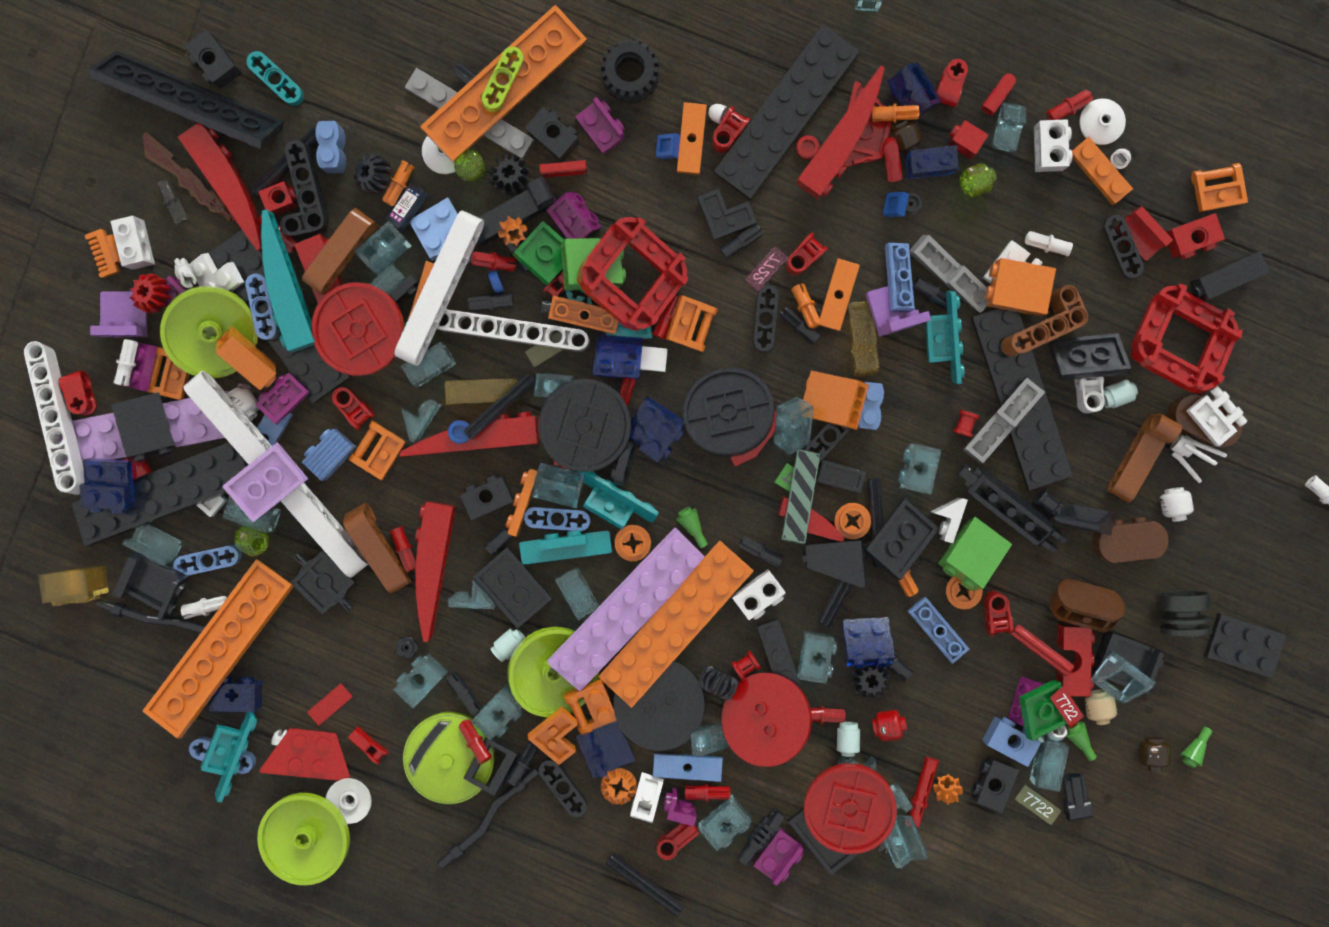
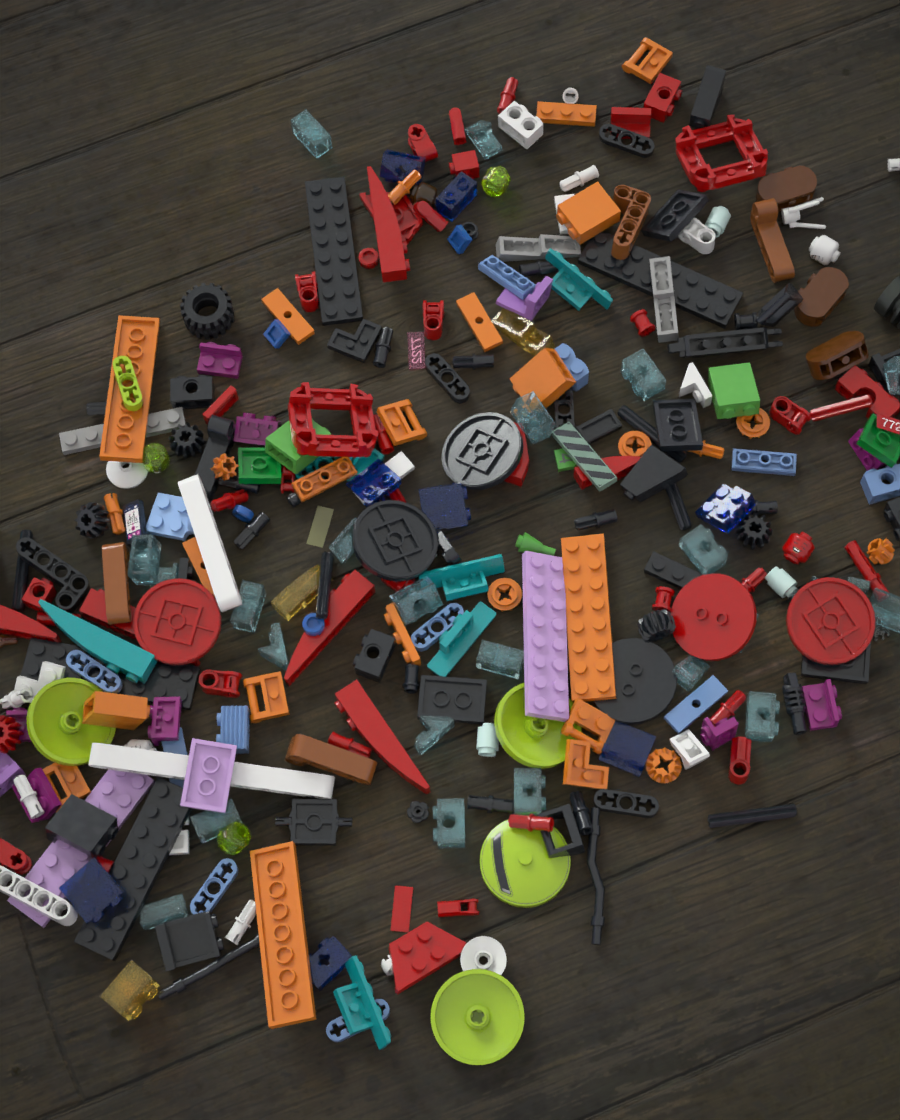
camera: 45 degrees left, 20 degrees down
medium blue brick [316,121,346,174] -> none
white beam [437,309,590,352] -> none
white hinge [708,104,727,124] -> none
white brick [732,569,786,620] -> none
orange axle [791,283,821,329] -> none
white dish [1079,99,1126,145] -> none
white plate [1186,385,1247,446] -> none

